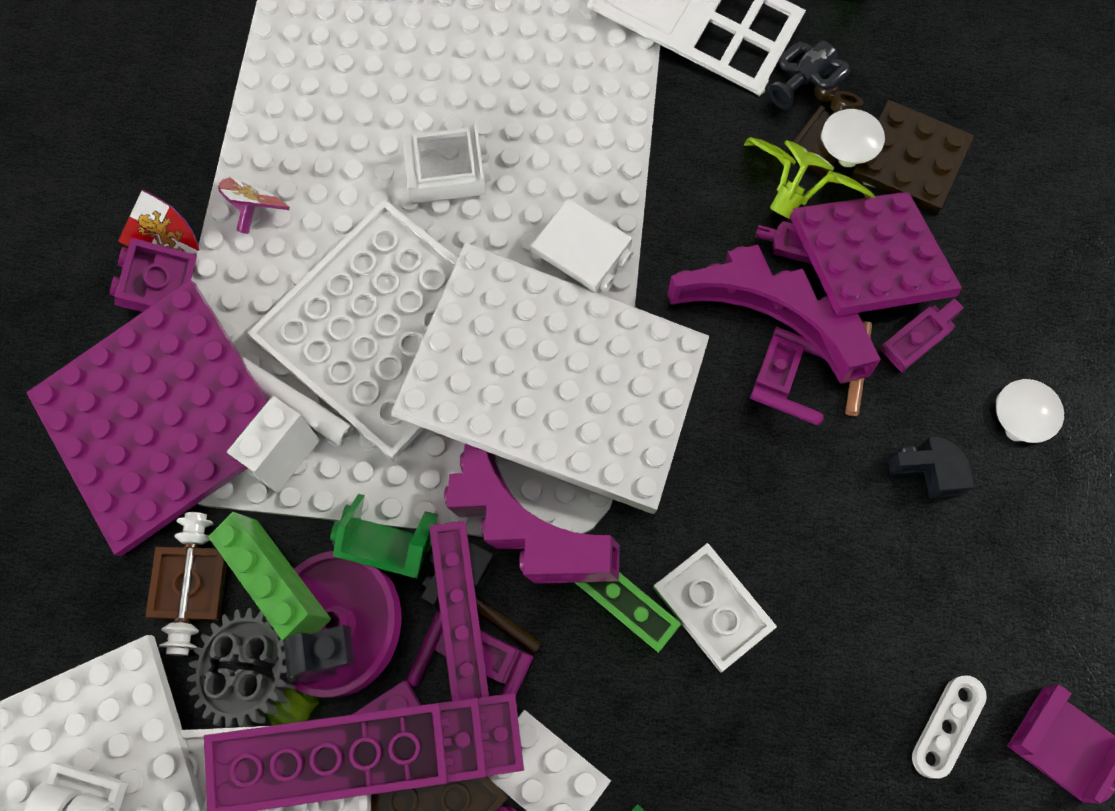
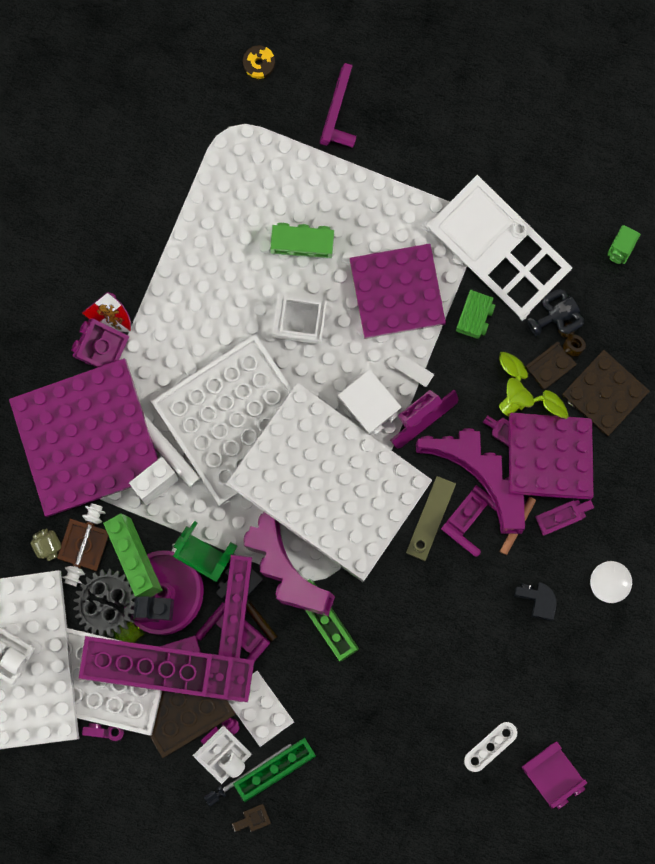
camera: 15 degrees right, 10 degrees up
shield [218,177,290,234] -> none
white plate [653,543,777,673] -> none
white dish [821,109,885,167] -> none
none -> olive head [30,528,61,561]
none -> bright green brick [270,223,334,258]
none -> magenta plate [349,244,446,339]
none -> magenta plate [390,390,459,448]
none -> white sticker [394,354,434,387]
none -> olive piece [406,476,456,561]
none -> bright green brick [456,290,495,339]

